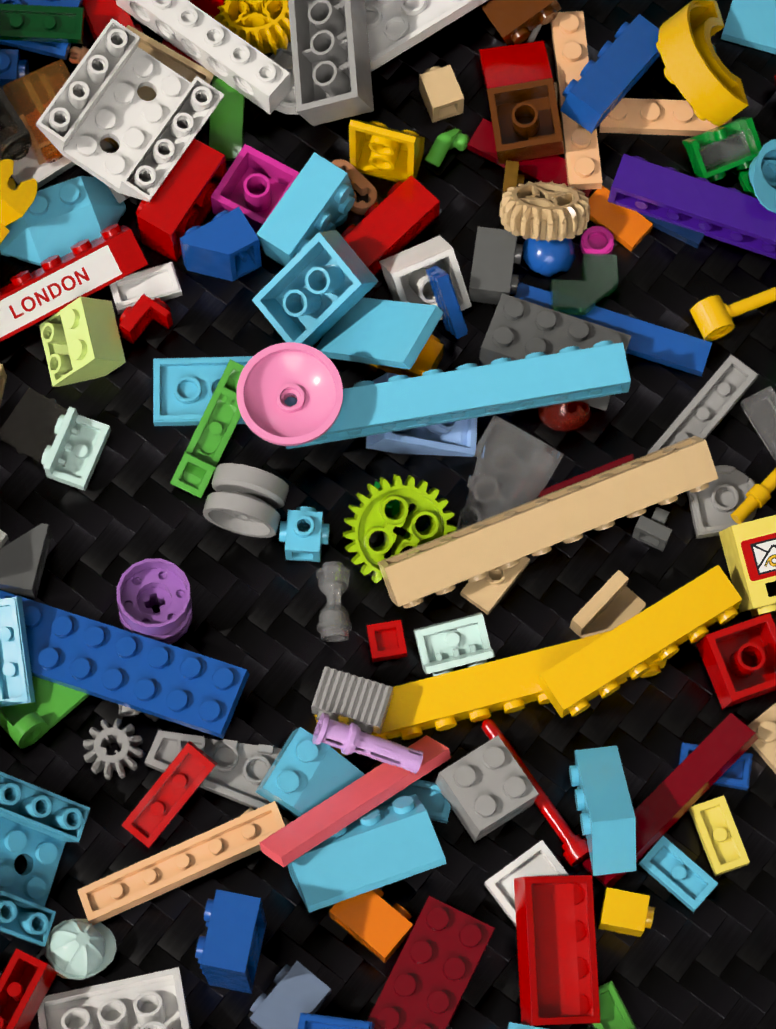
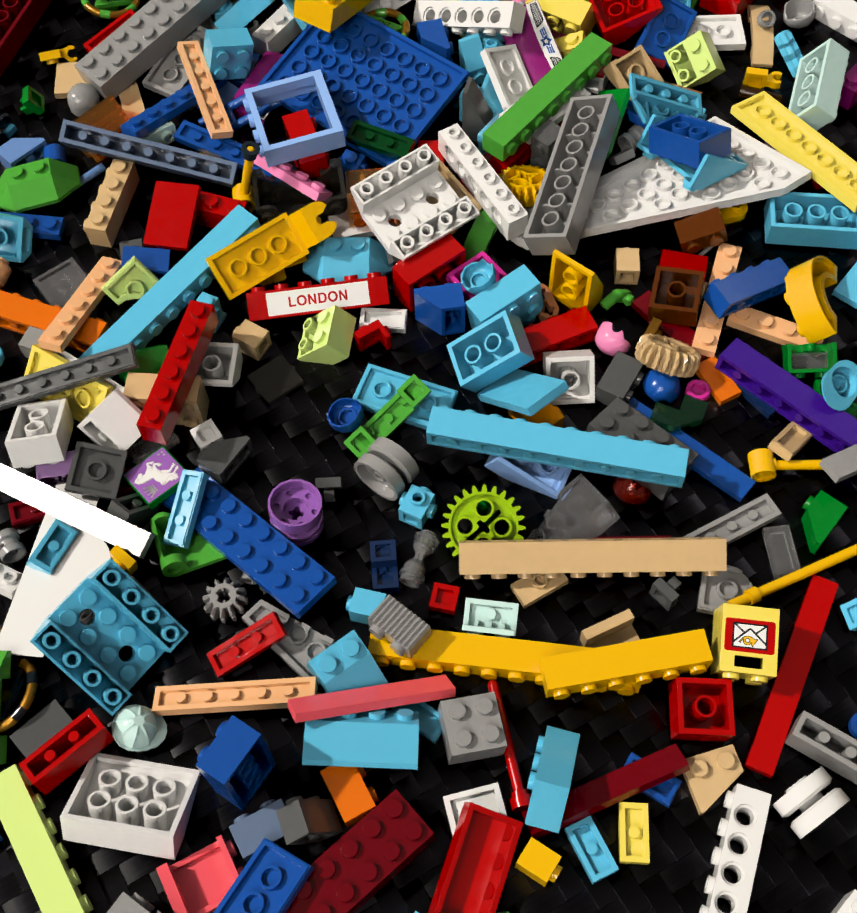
camera: 25 degrees right, 10 degrees down
light aqua bracket [41,406,111,491] -> none
bright pink dish [236,342,343,446] -> none
lavender pin [312,713,424,774] -> none
blue tile [426,265,468,339] -> none
none -> dark grey brick [276,796,343,845]
none -> dark grey tile [315,477,343,502]
none -> blue hair [326,397,364,434]
none -> medium azure brick [346,587,387,625]
none -> dark blue slope [370,539,400,594]
none -> medium azure hair [460,259,496,295]
none -> bright pink hair [595,322,631,357]
none -> tan tile [767,421,813,462]

